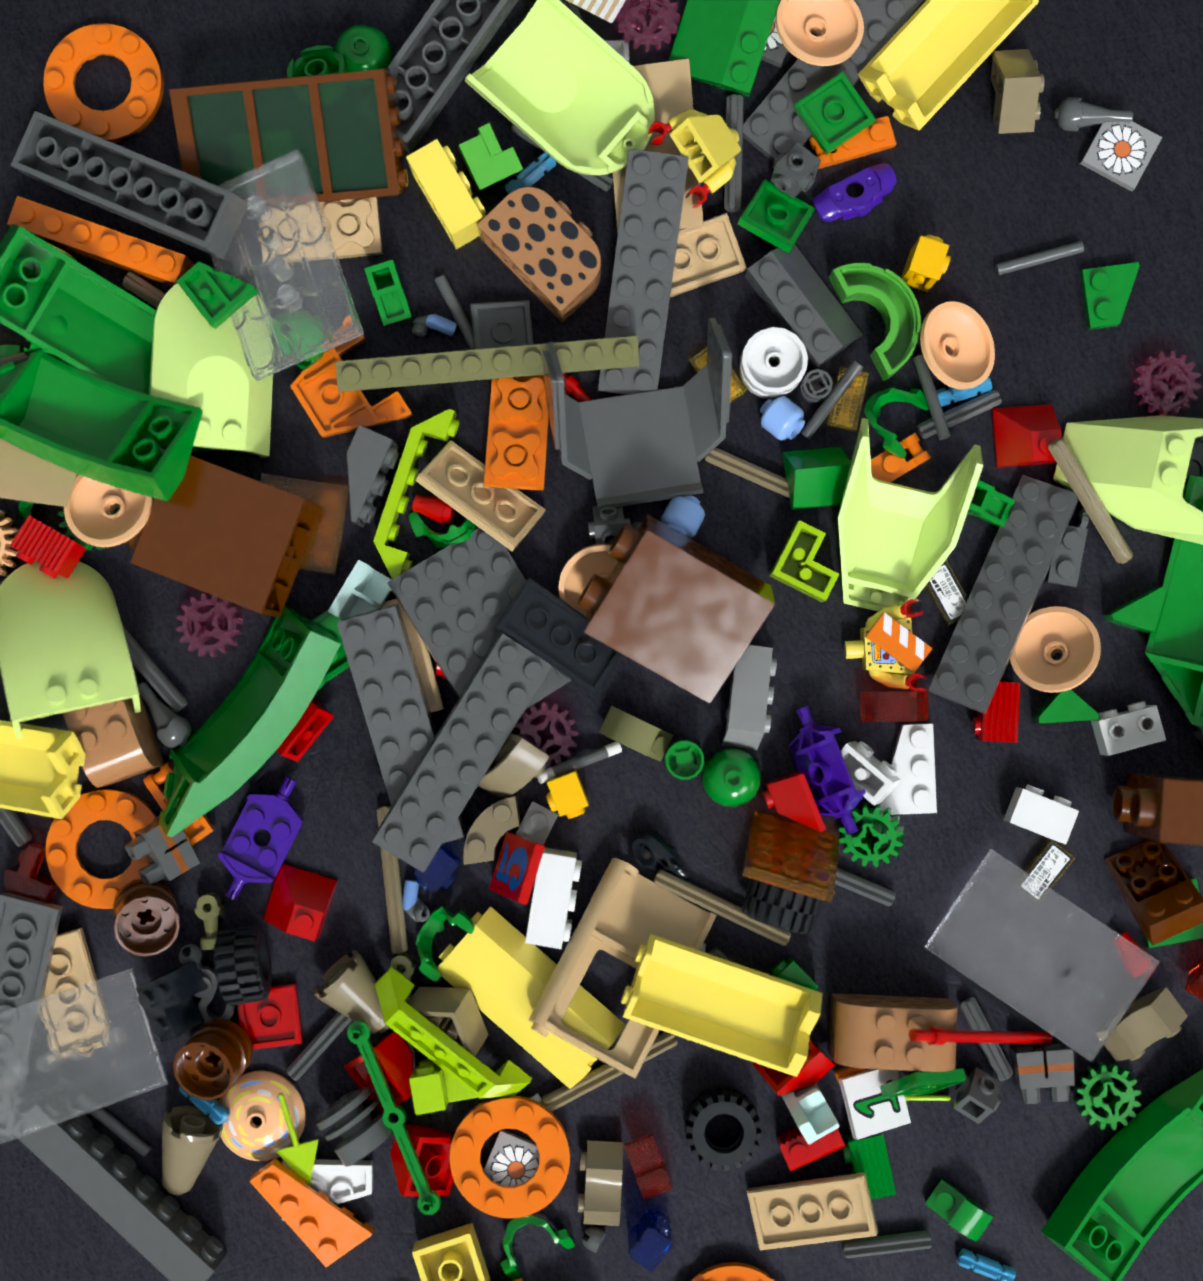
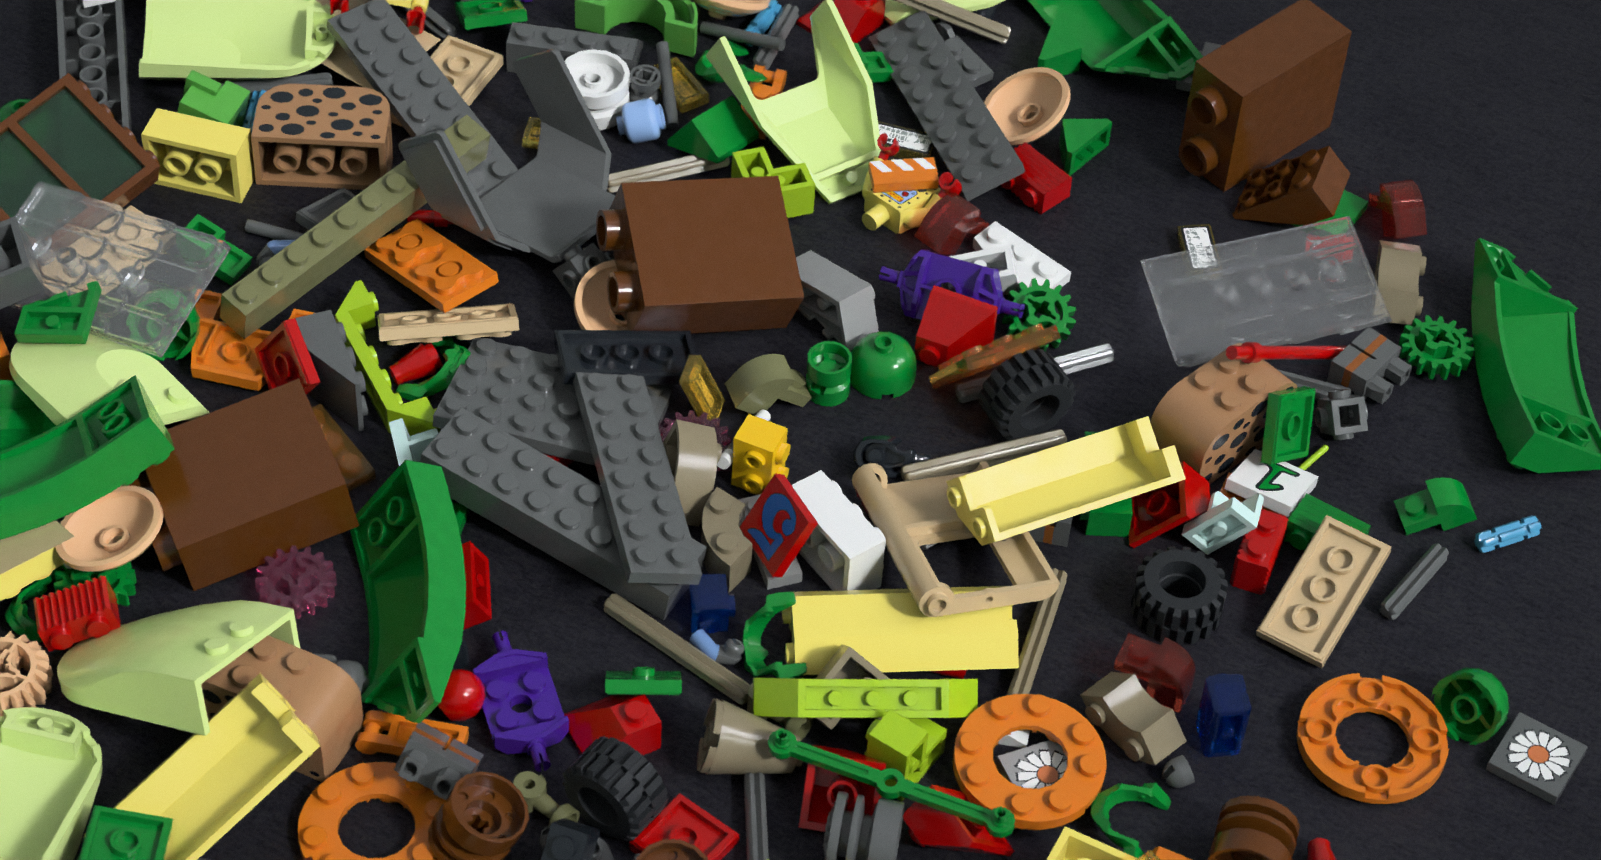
camera: 50 degrees left, 40 degrees down
white brick [1003,784,1079,844] -> none
white brick [1091,701,1166,756] -> none
none -> red tile [254,318,321,395]
none -> red piece [438,669,486,721]
none -> green plate [605,667,682,695]
none -> clear yellow tile [679,355,725,427]

